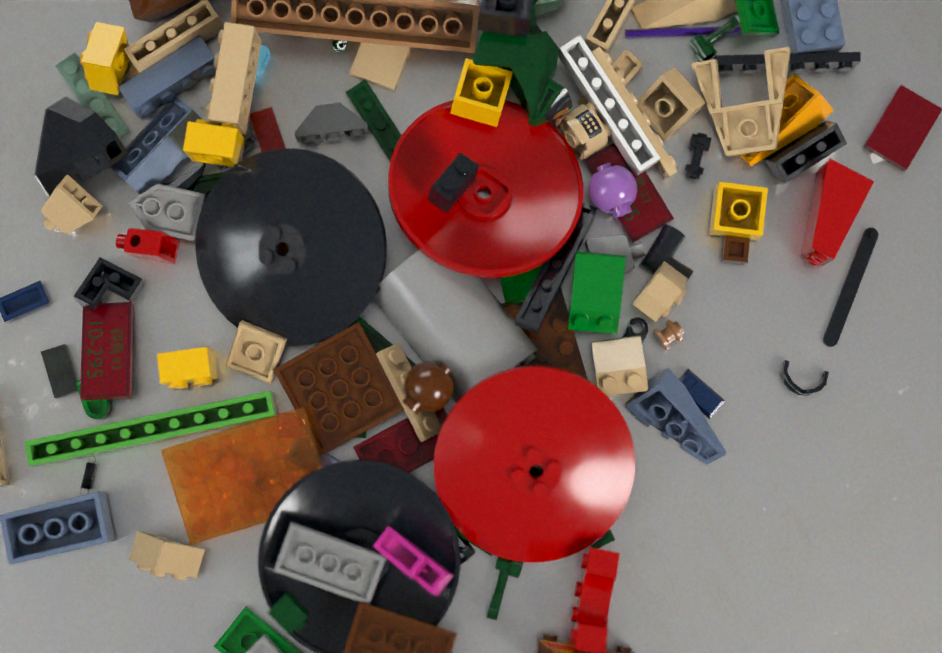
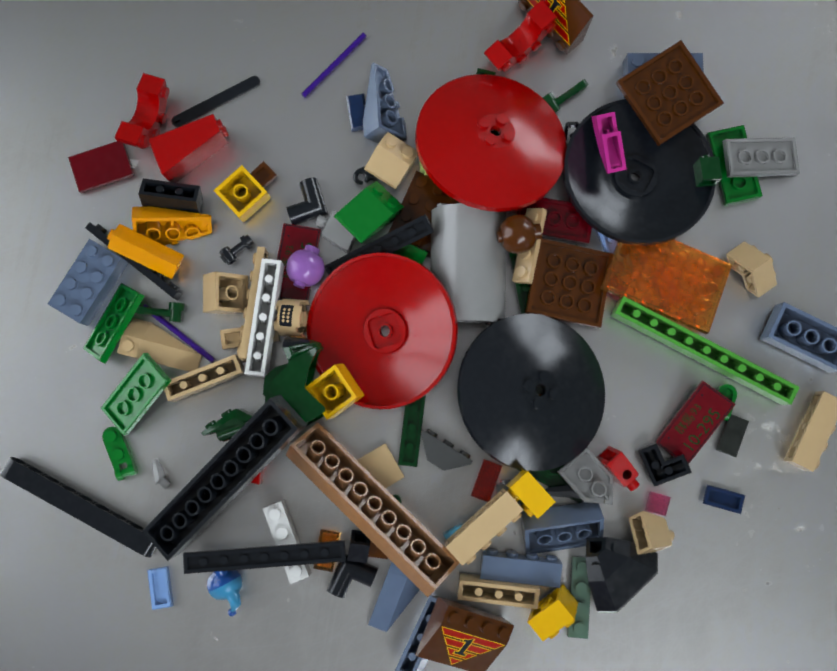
camera: 140 degrees left, 0 degrees up
black piece [81,456,96,496] -> none
yellow brick [157,347,219,390] -> none
tan tile [226,320,287,384] -> none
light grey tile [273,522,386,604] -> none
black brick [428,153,479,213] -> none
tan brick [632,261,688,322] -> none
medium nougat wheel [653,320,684,351] -> none
tan wing [691,46,791,157] -> none
black helmet [781,360,829,396] -> none
none -> light orange brick [107,224,184,279]
none -> red brick [114,73,170,149]
none -> dark purple axle [301,33,367,98]
none -> clear pink plate [645,491,671,516]

